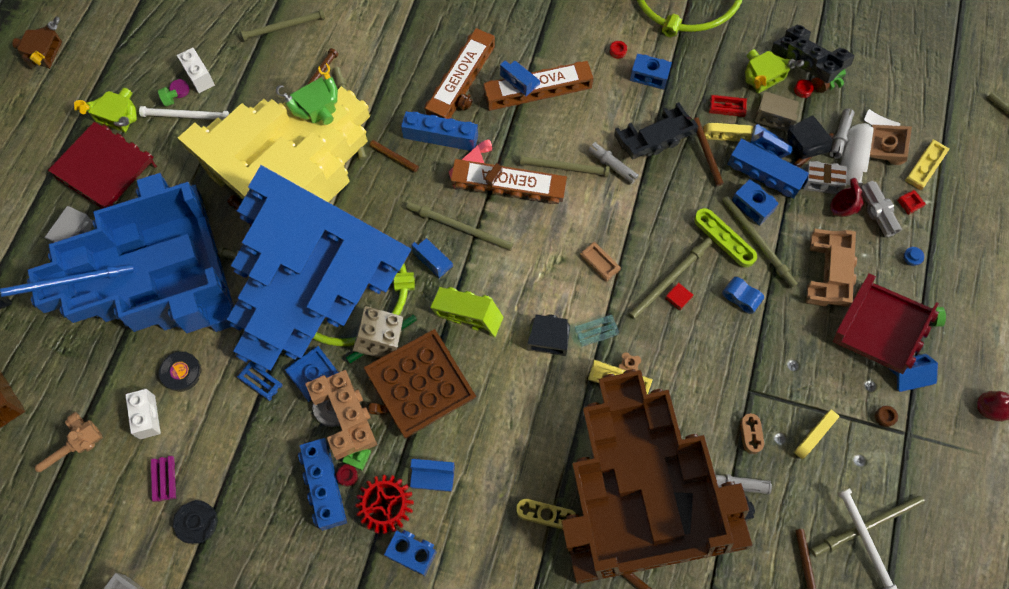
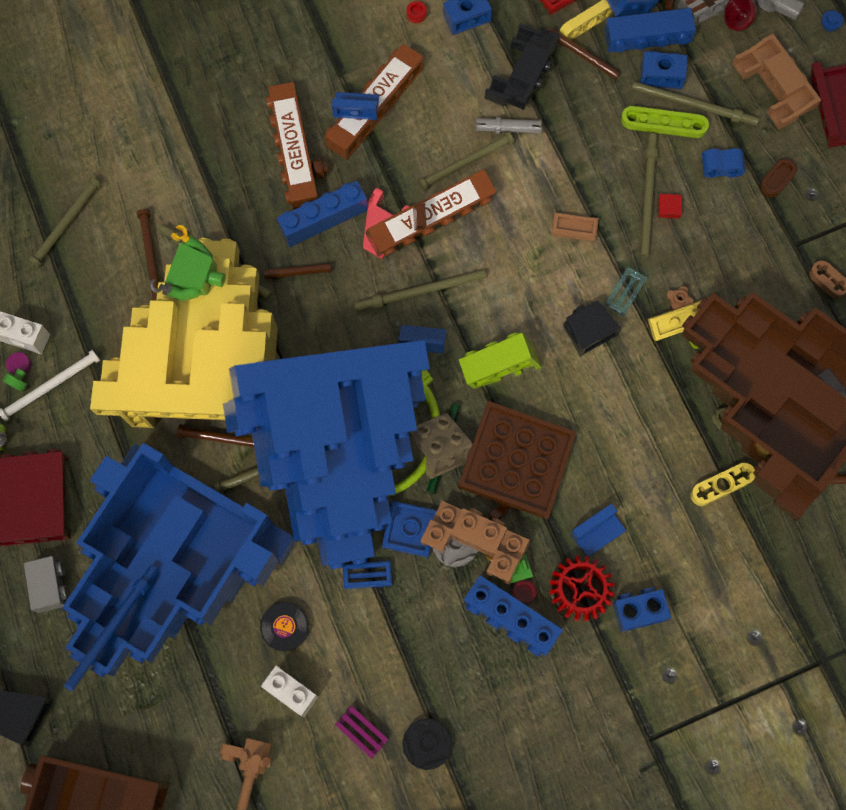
camera: 35 degrees left, 5 degrees up
none -> reddish brown tile [760,159,797,197]

